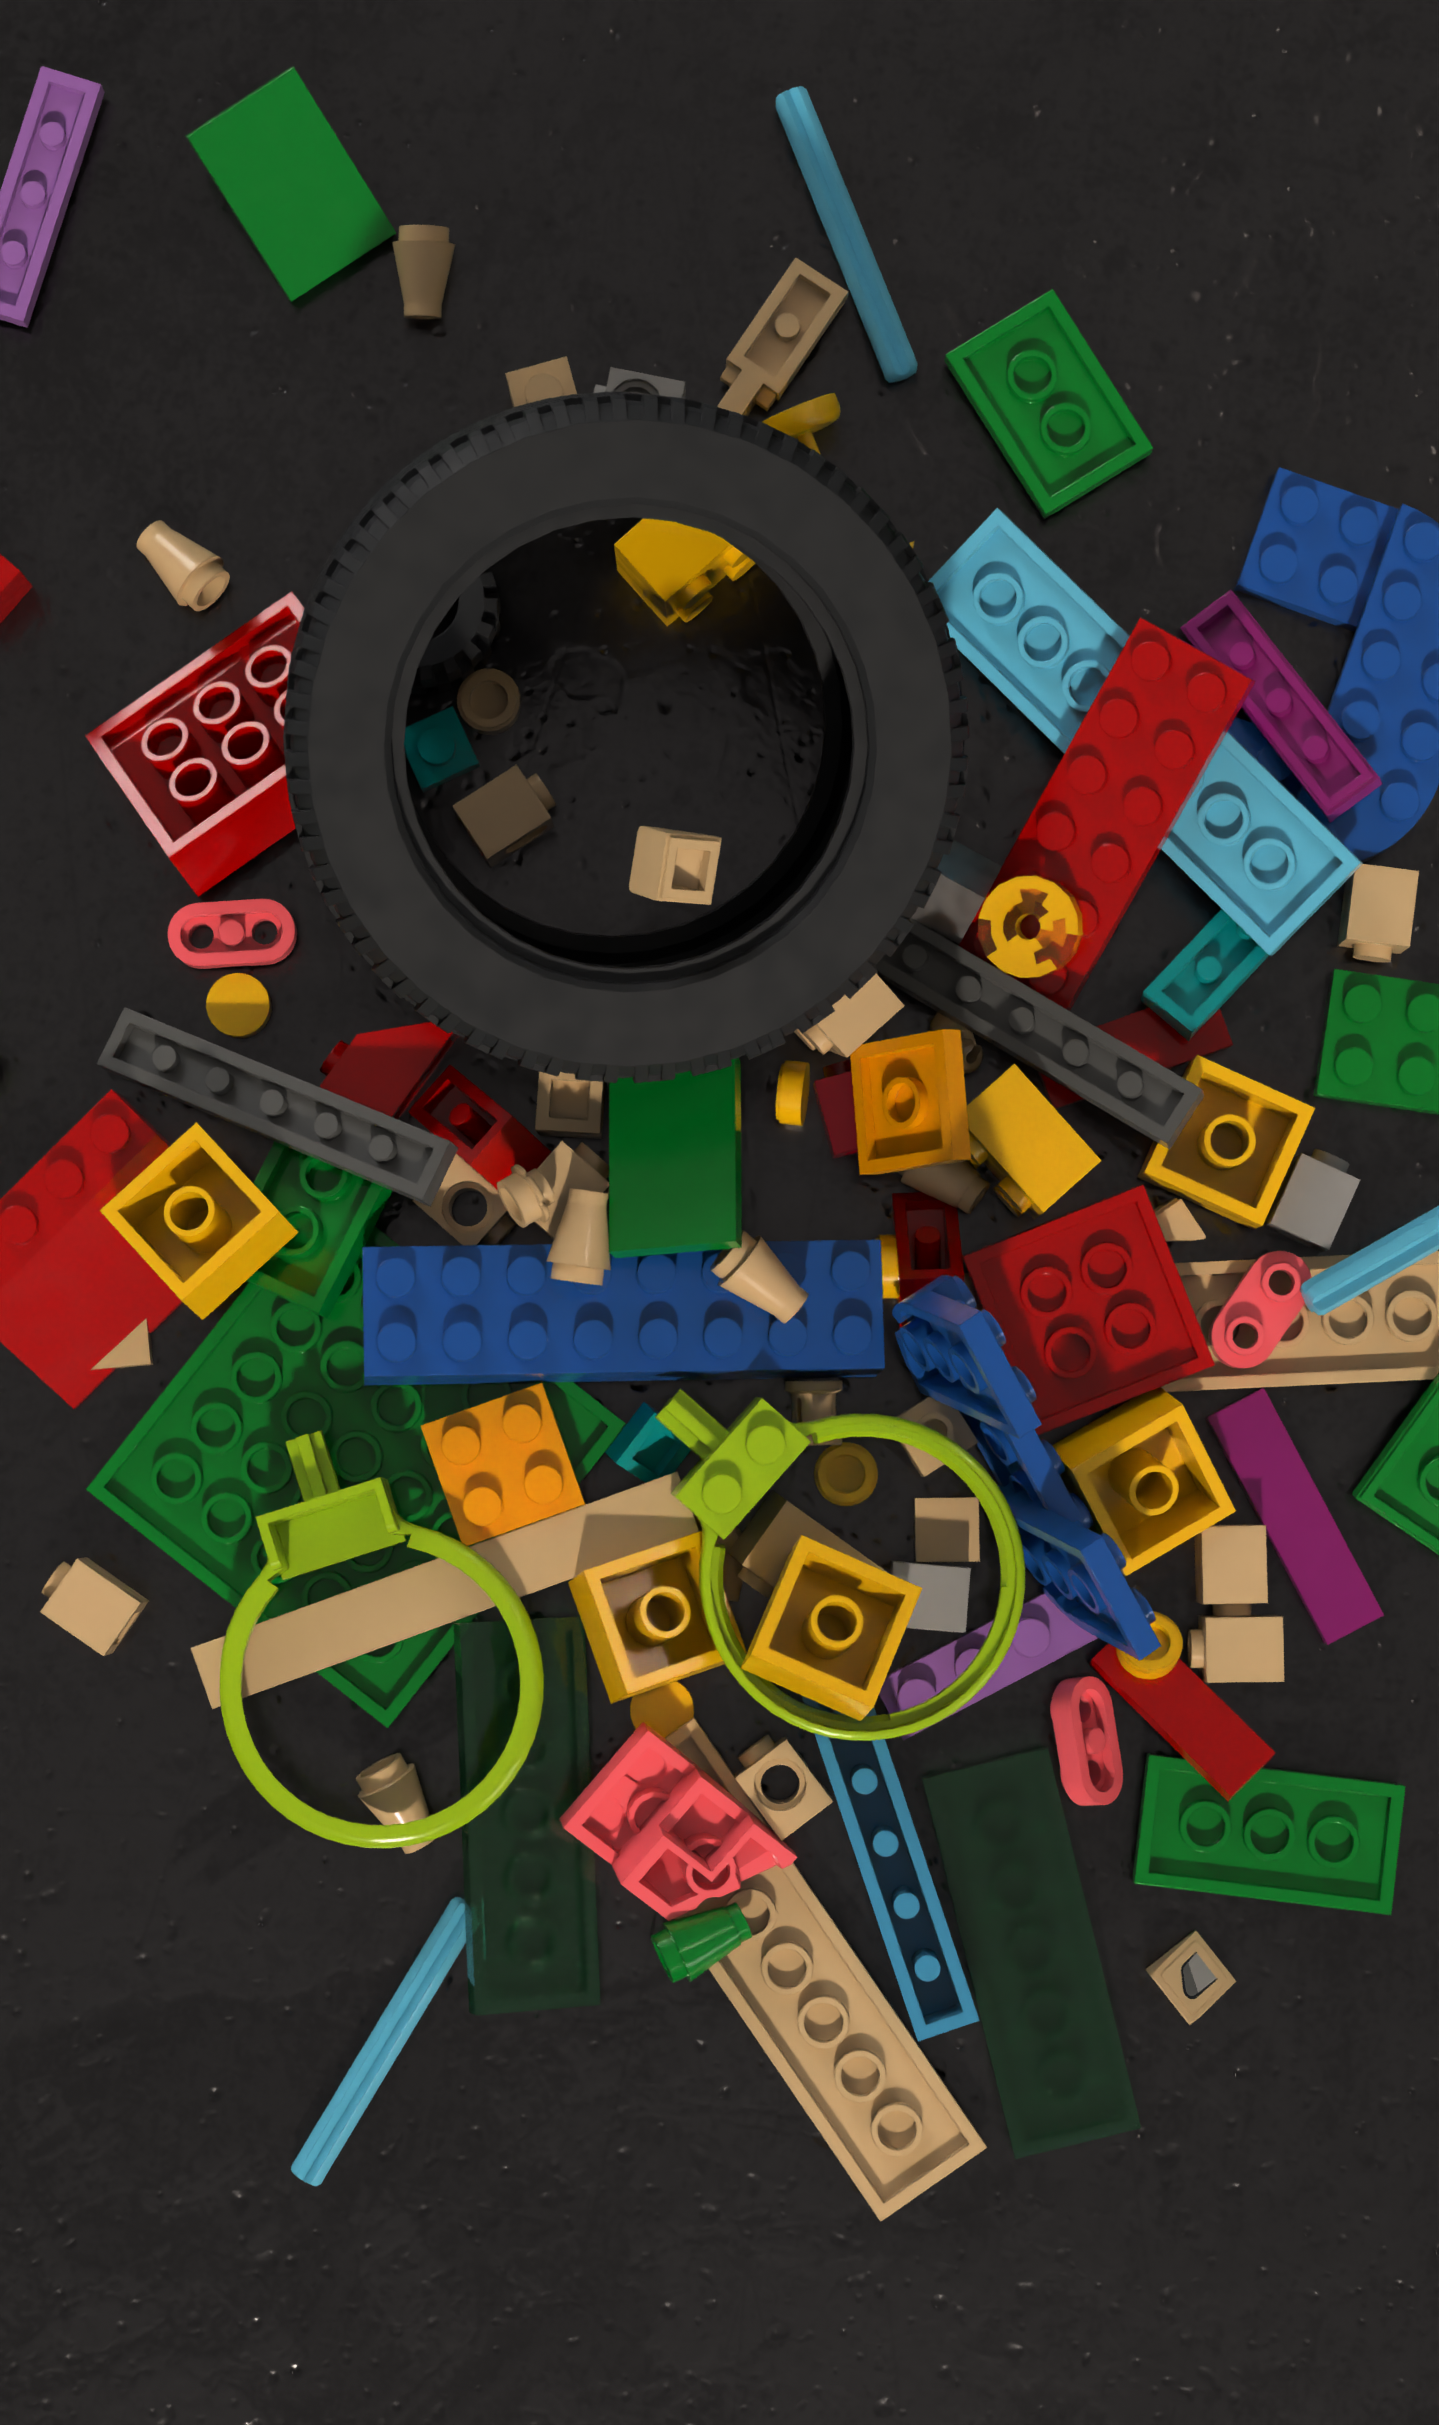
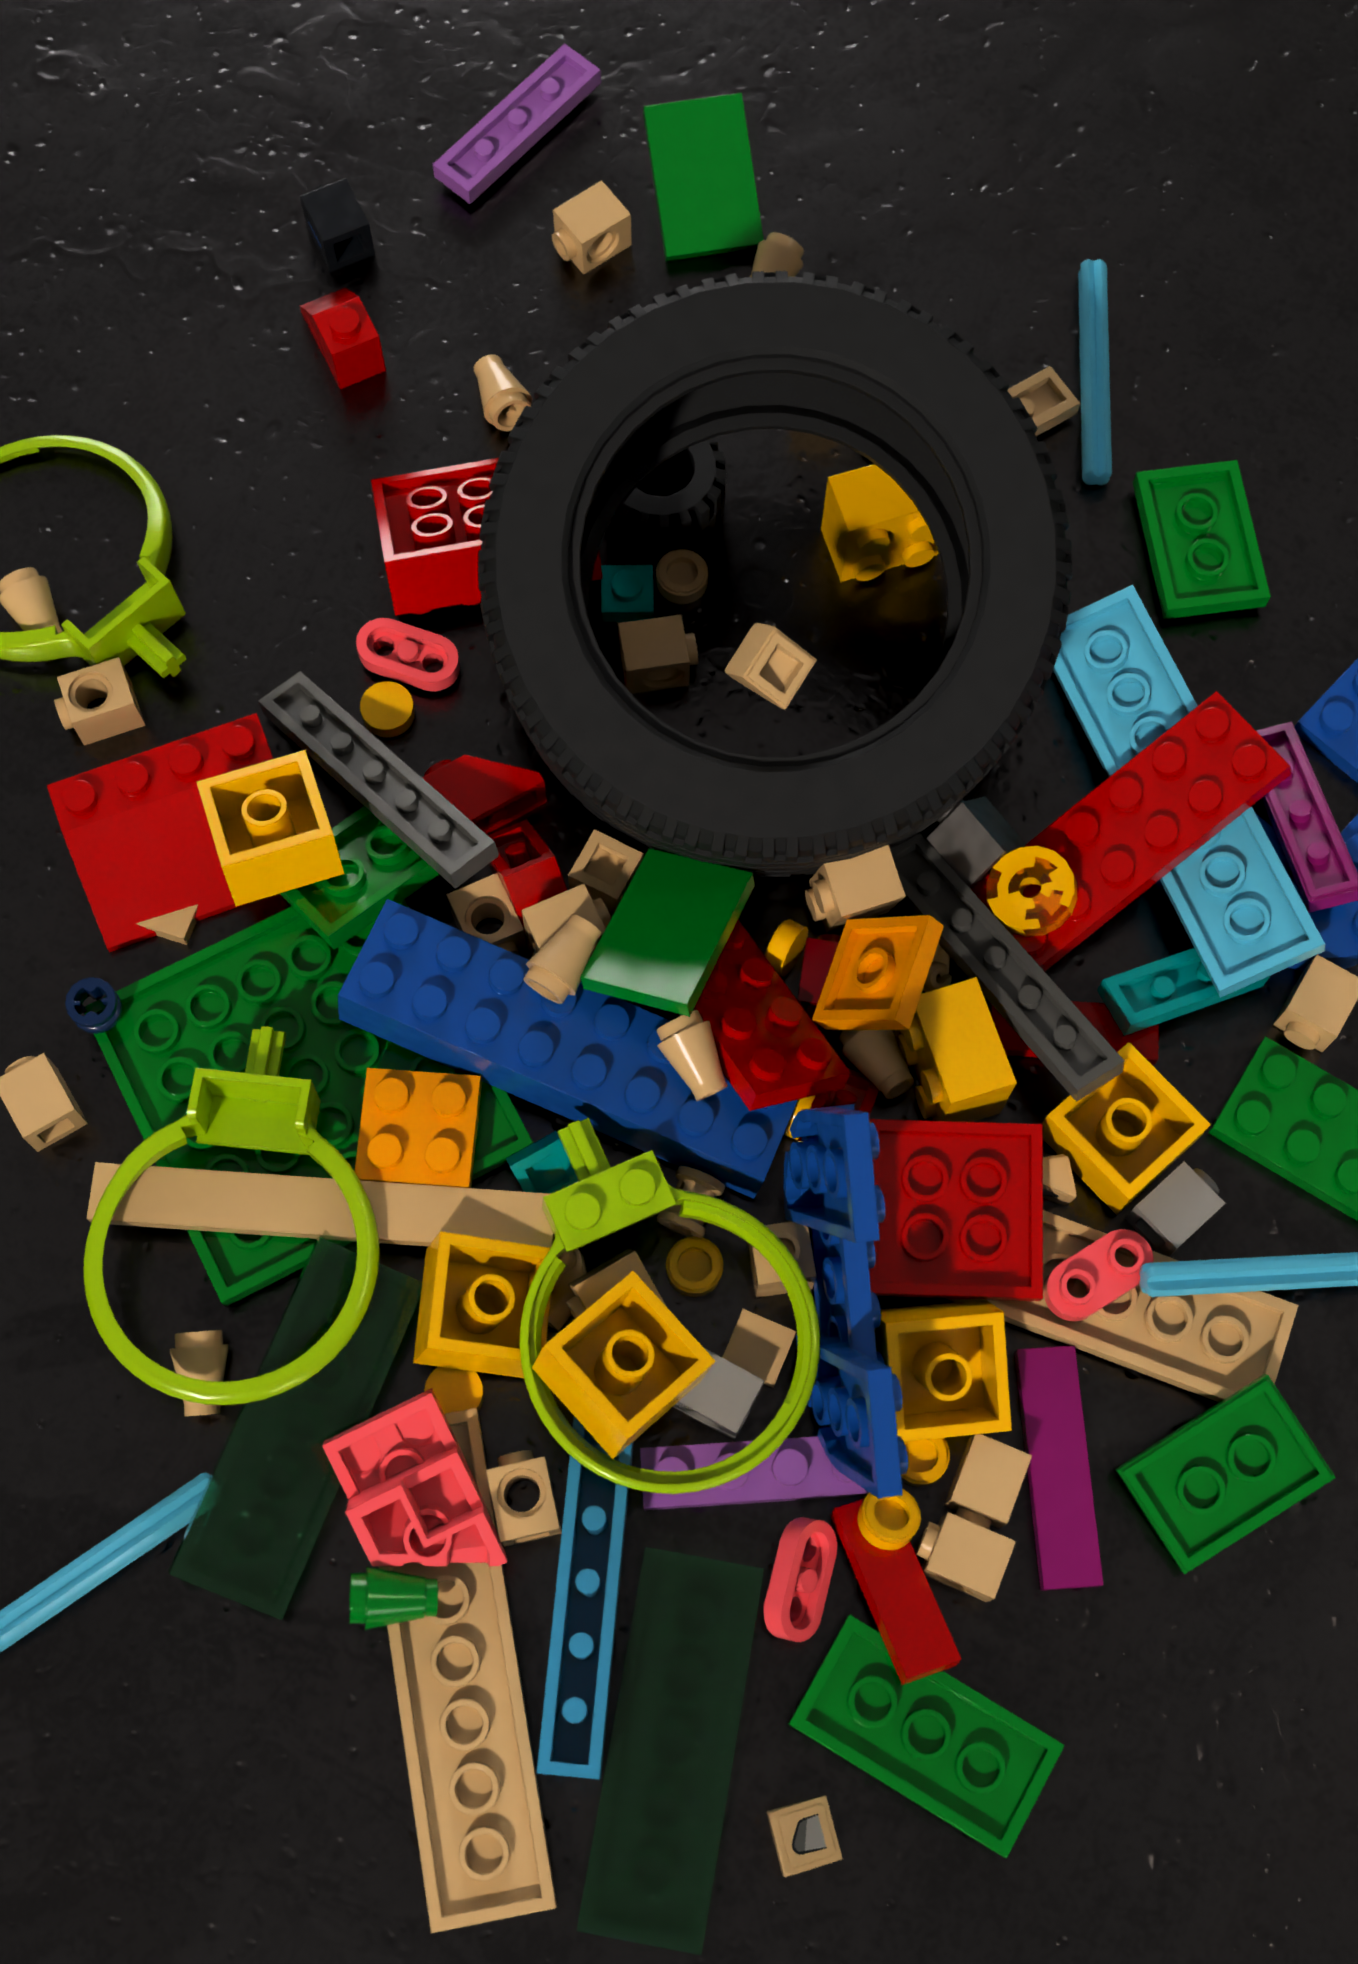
camera: 20 degrees right, 15 degrees down
tan plate [497,1164,555,1228] -> none
none -> dark blue bush [65,977,122,1034]
none -> tan brick [552,180,632,275]
none -> red plate [693,920,851,1111]
none -> yellow tile [901,1438,950,1487]

